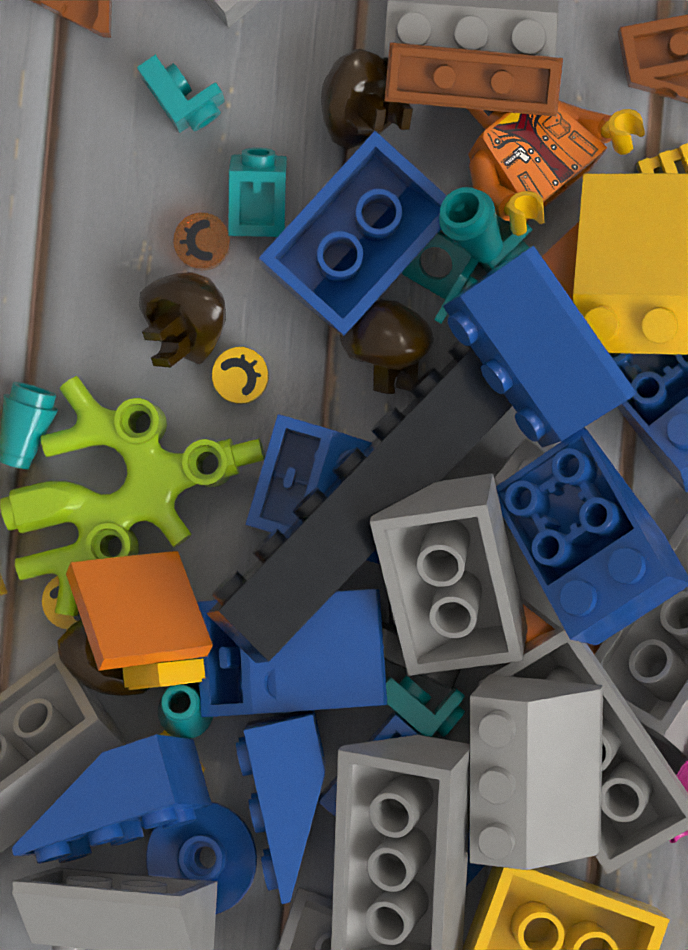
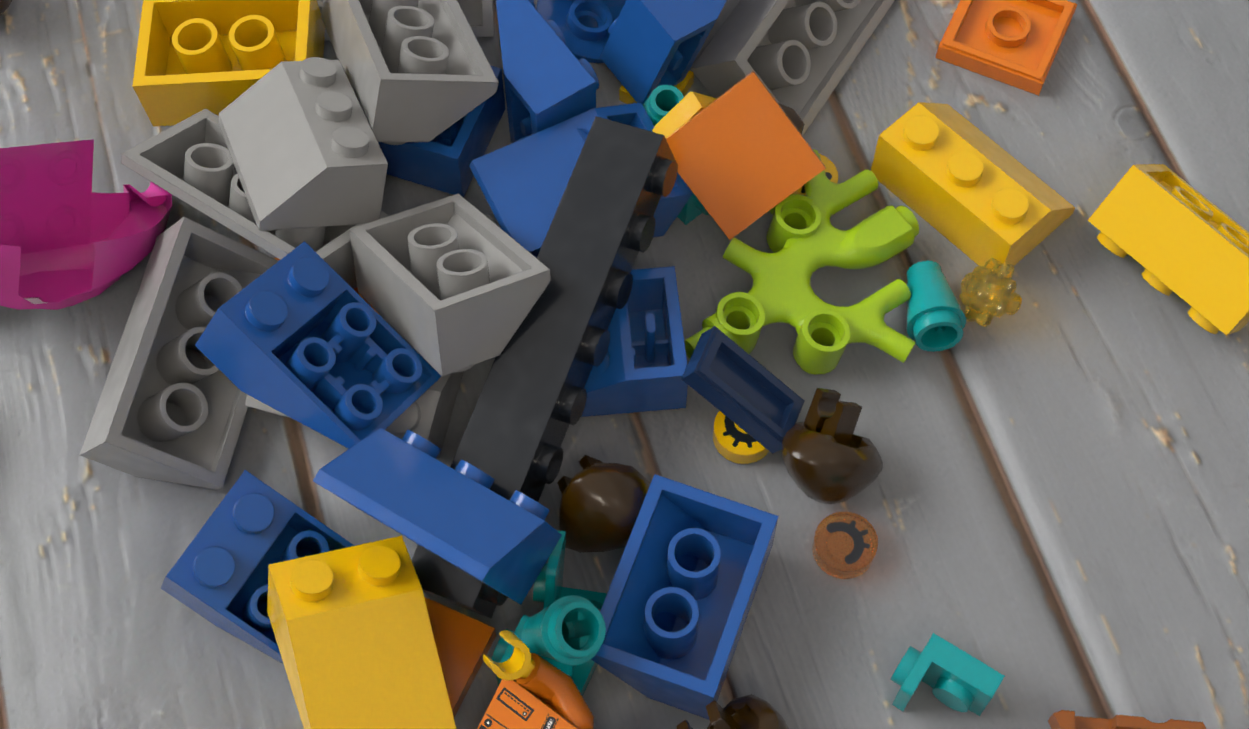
camera: 155 degrees right, 25 degrees down
teal bracket [228,147,287,237] -> none
teal bracket [386,675,465,737] -> none
none -> dark blue tile [681,326,805,454]

